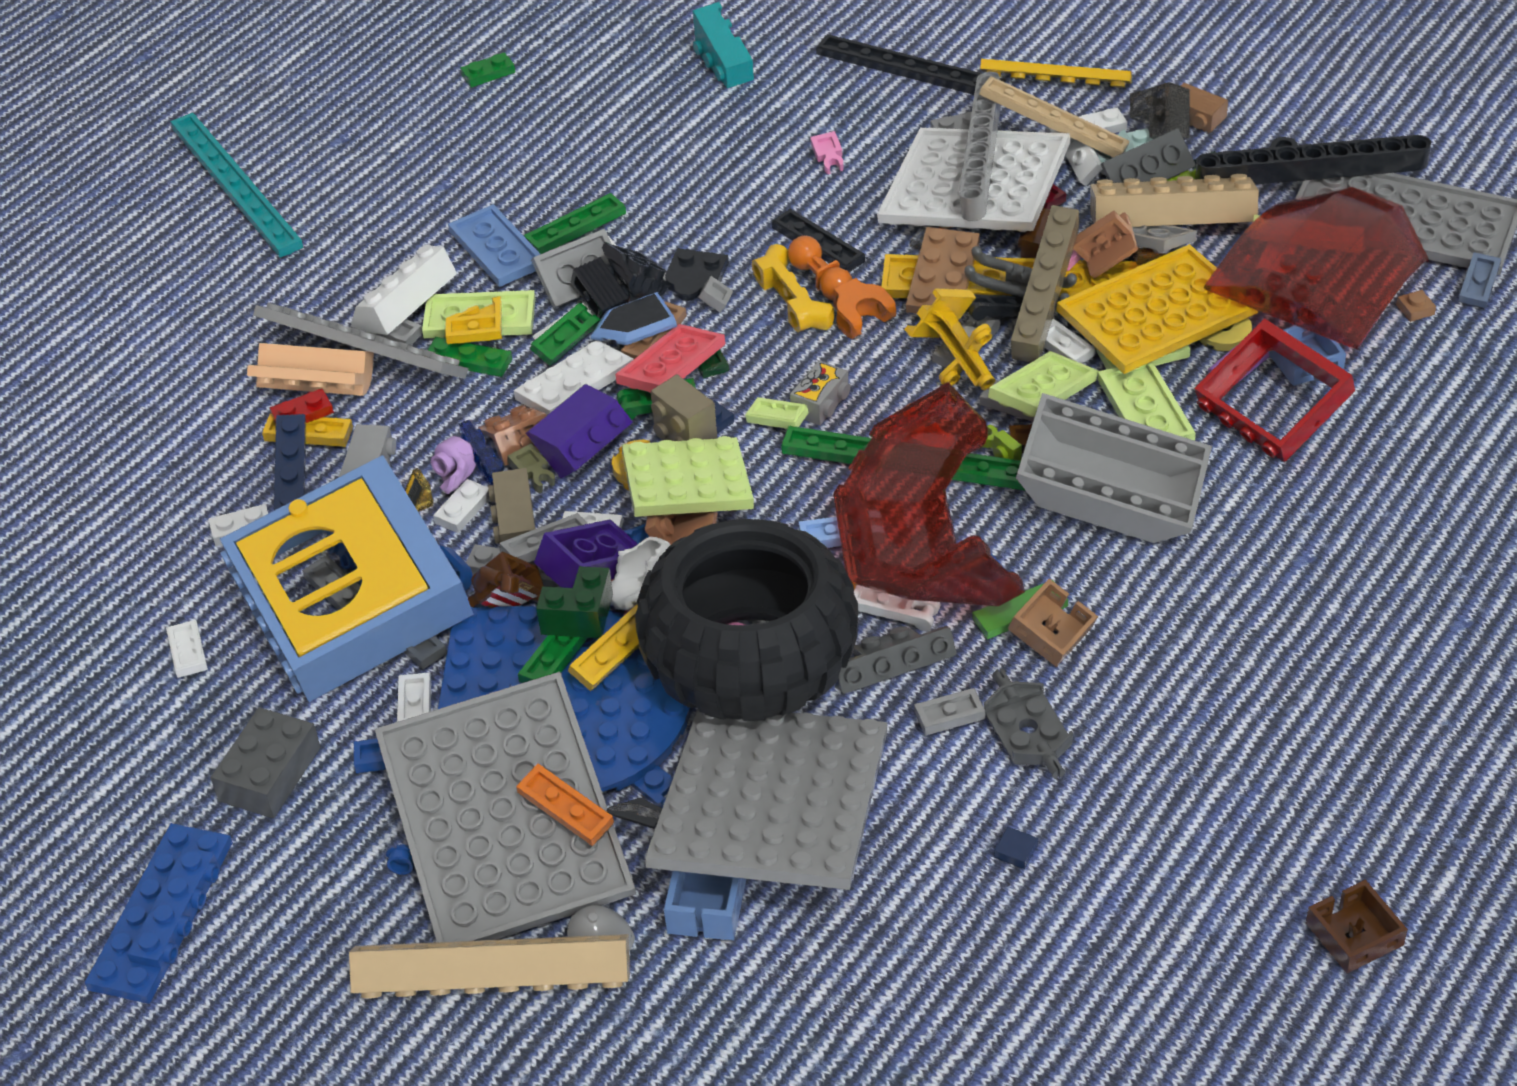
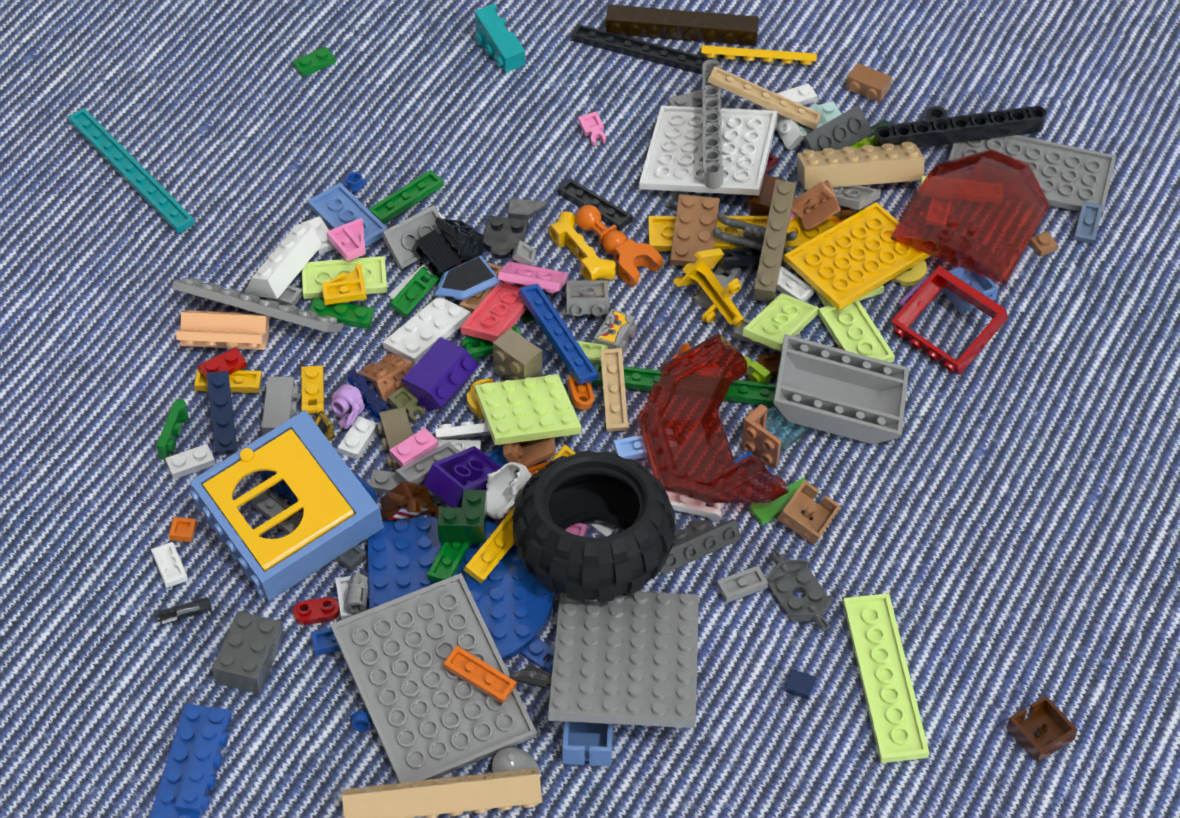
camera: 10 degrees left, 5 degrees up
clear smoke brick [1130,82,1190,140] -> none
none -> black piece [155,597,212,625]
none -> green plate [157,399,189,460]
none -> orange plate [169,517,197,543]
none -> red plate [293,597,340,625]
none -> white plate [301,216,336,255]
none -> yellow plate [301,365,324,415]
none -> bright pink wing [327,218,365,262]
none -> blue plate [343,172,367,192]
none -> light grey hinge [345,572,368,615]
none -> bright pink plate [389,428,439,467]
none -> white plate [435,421,491,440]
none -> bright pink plate [498,261,569,293]
none -> flat silver tile [508,199,547,220]
none -> blue plate [518,284,599,385]
none -> light grey plate [566,280,609,316]
none -> orange plate [567,374,595,410]
none -> tan plate [600,348,628,432]
none -> dark brown brick [605,4,759,46]
none -> nougat bracket [741,404,781,468]
none -> clear light blue tile [765,407,812,452]
none -> yellowish green plate [843,593,929,763]

